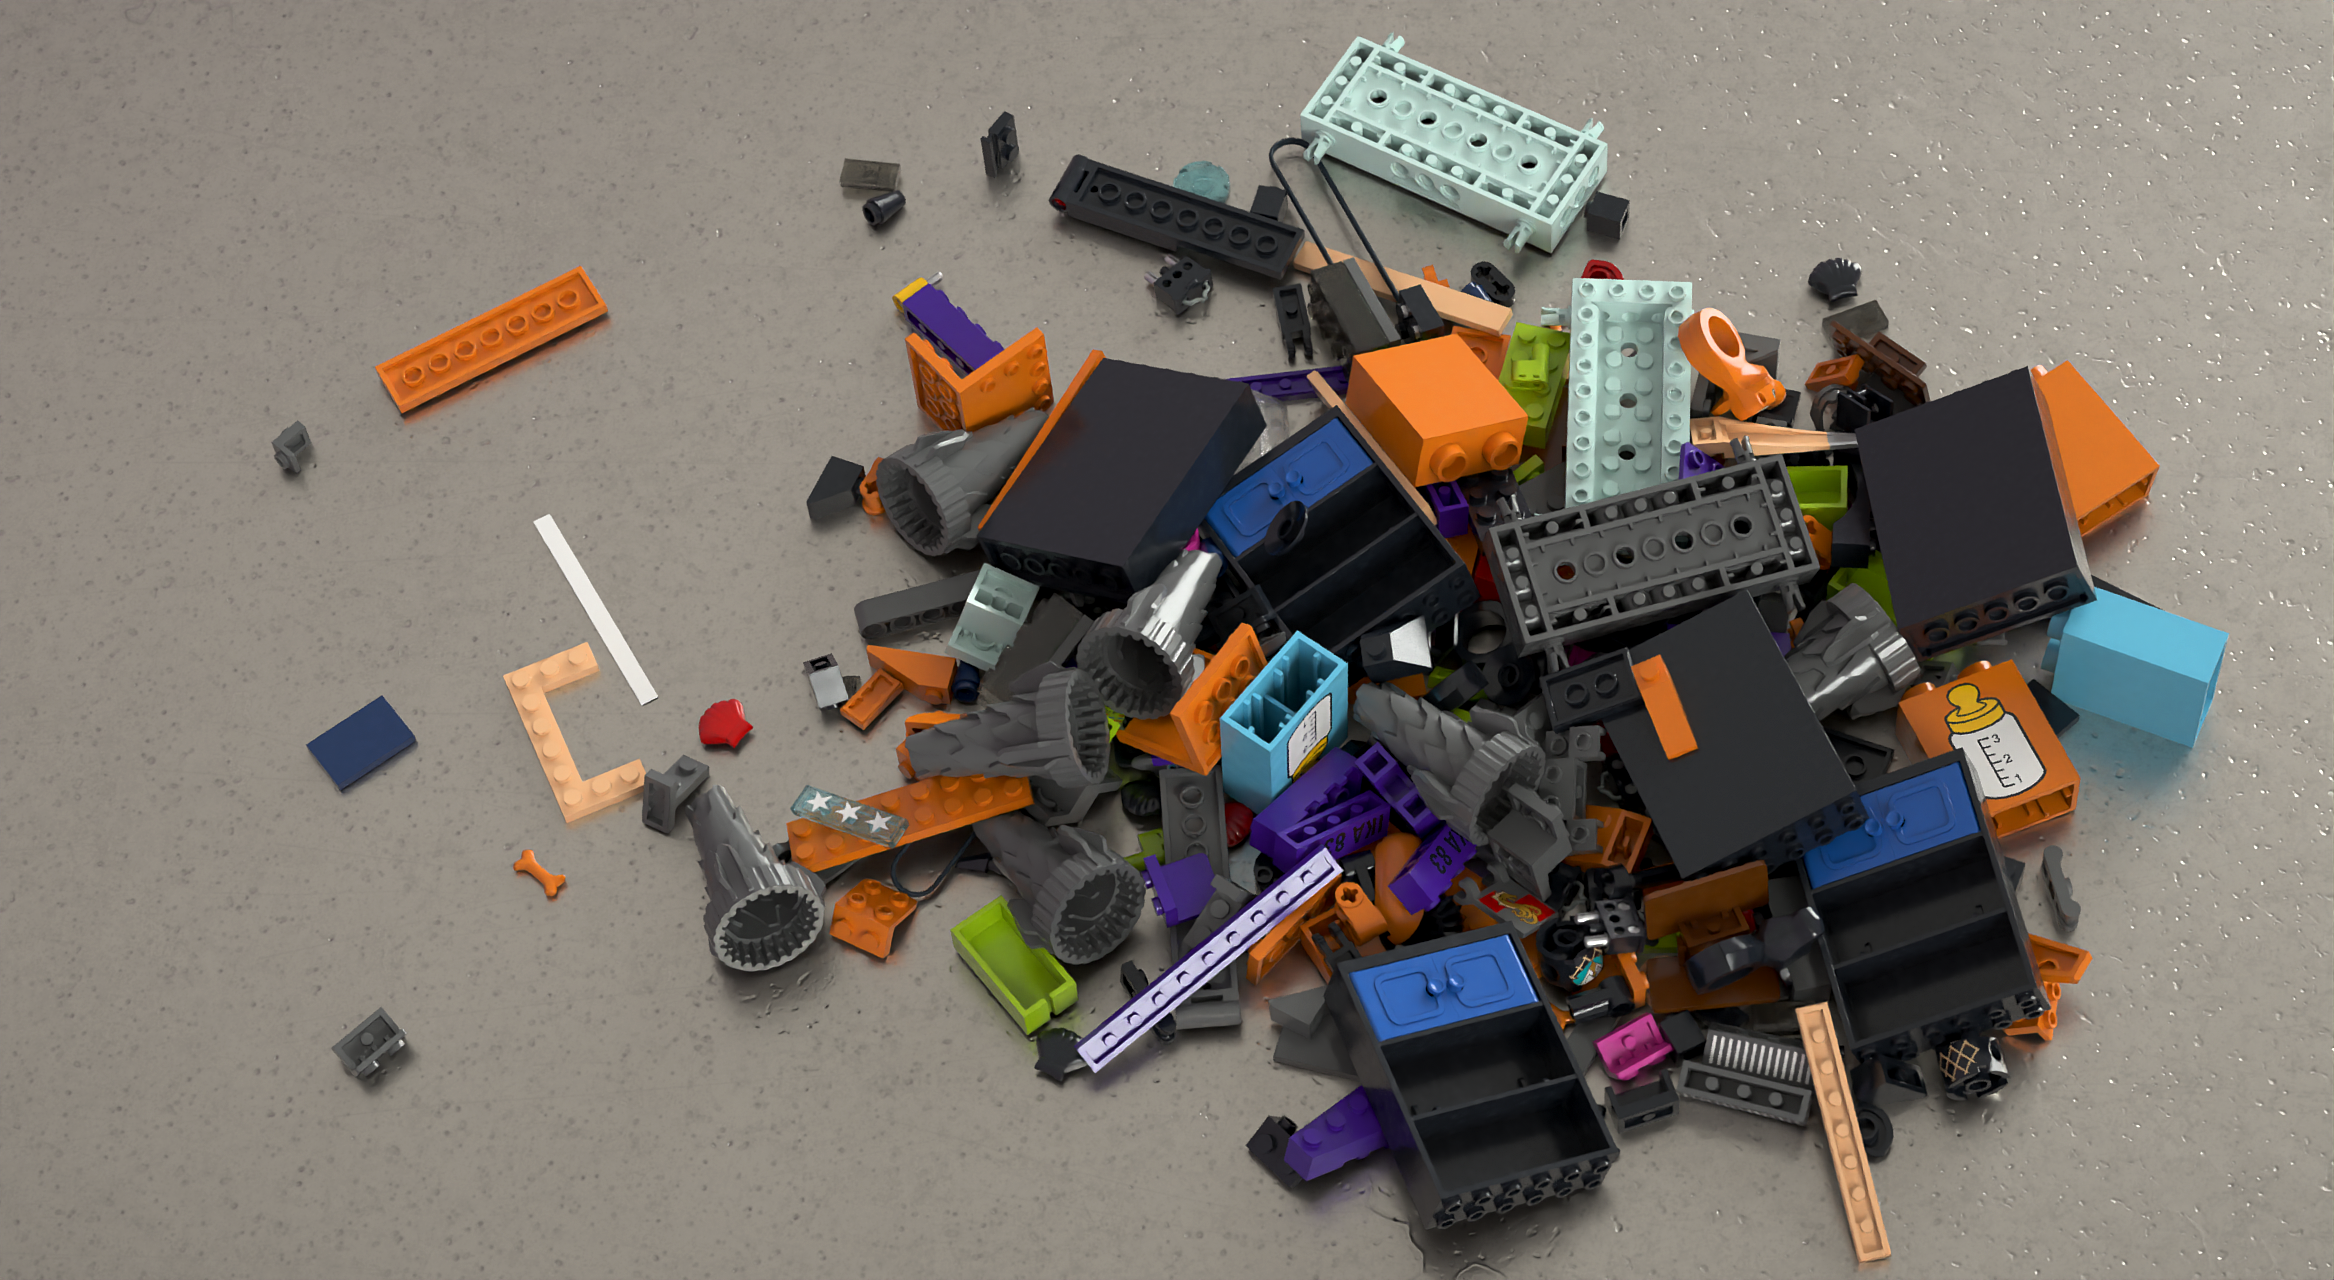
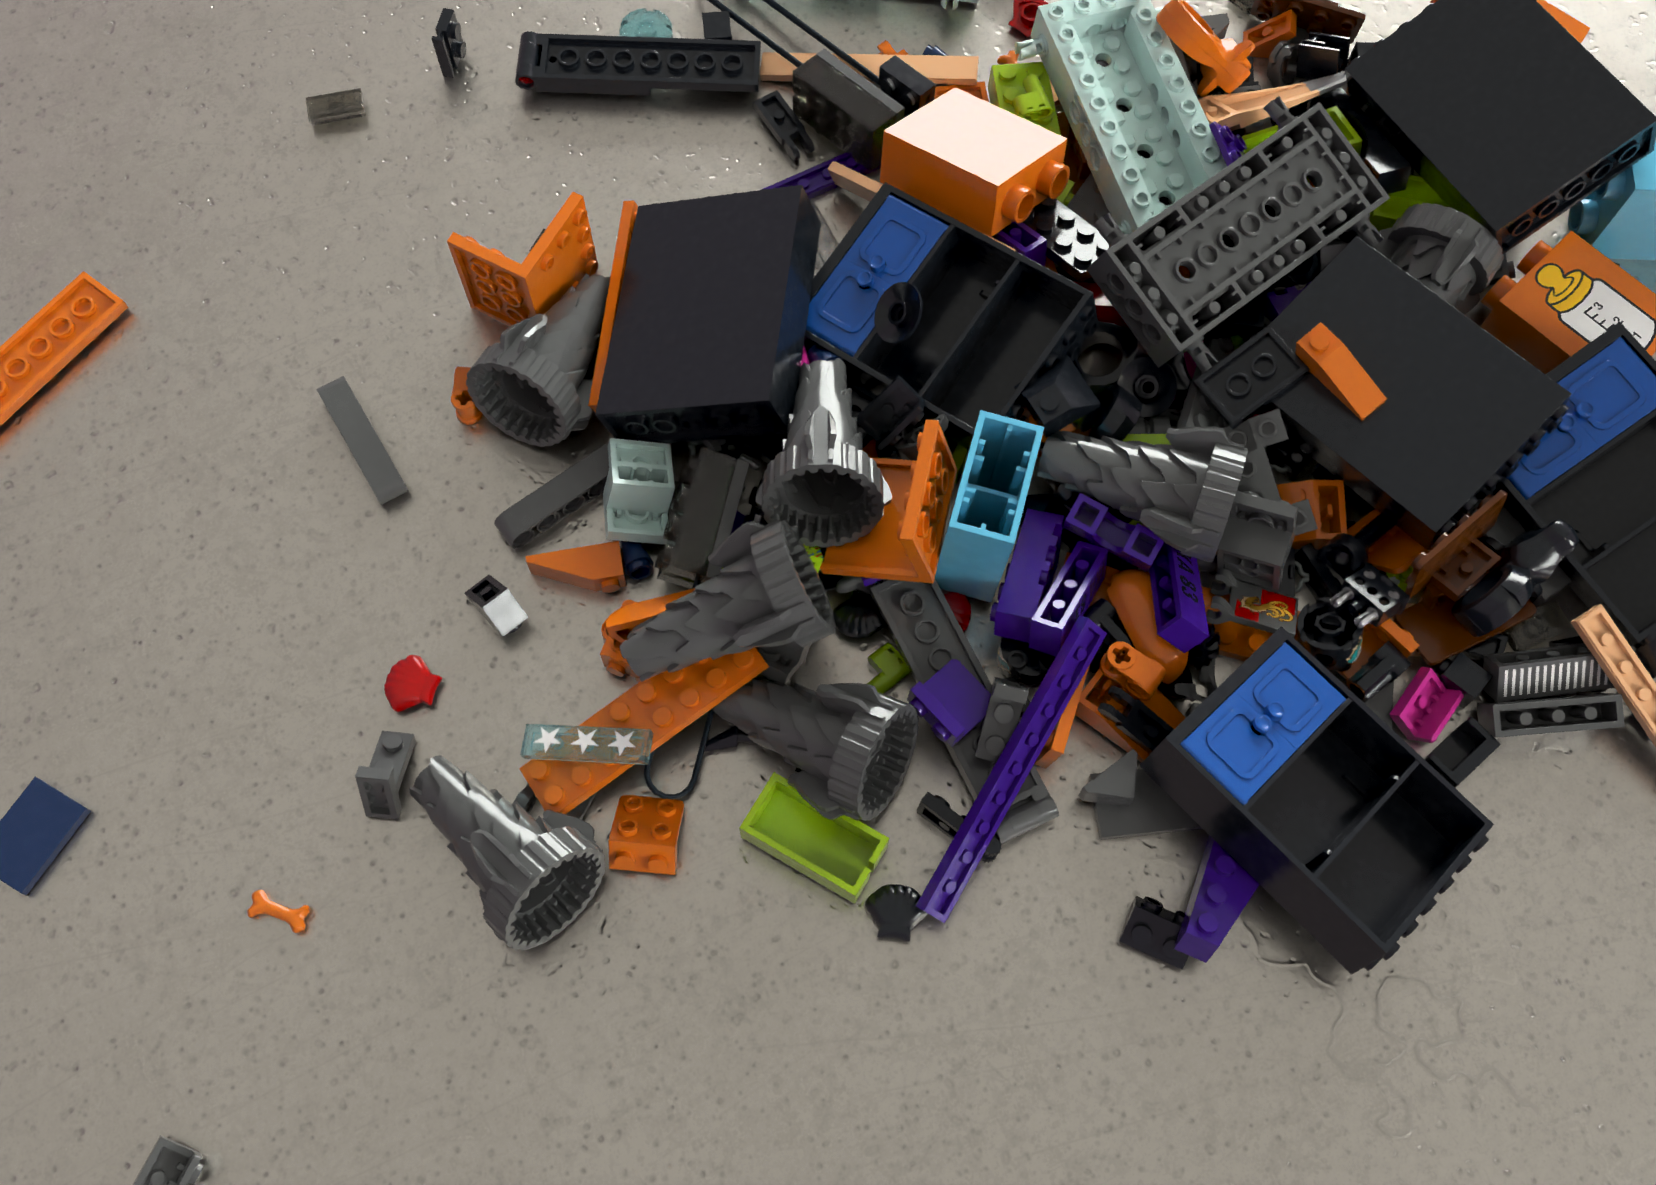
camera: 30 degrees left, 10 degrees up
light nougat plate [503,642,646,824] -> none
white sticker [533,514,658,705] -> none
black slope [806,456,866,520] -> none
orange plate [840,668,904,730] -> none
clear smoke piece [842,676,861,695] -> none
black cone [862,190,906,225] -> none
yellow piece [892,272,943,314] -> none
dark purple brick [902,283,1004,376] -> none
black piece [1144,254,1213,314] -> none
black beam [1471,261,1515,308] -> none
none -> dark grey beam [316,376,409,505]

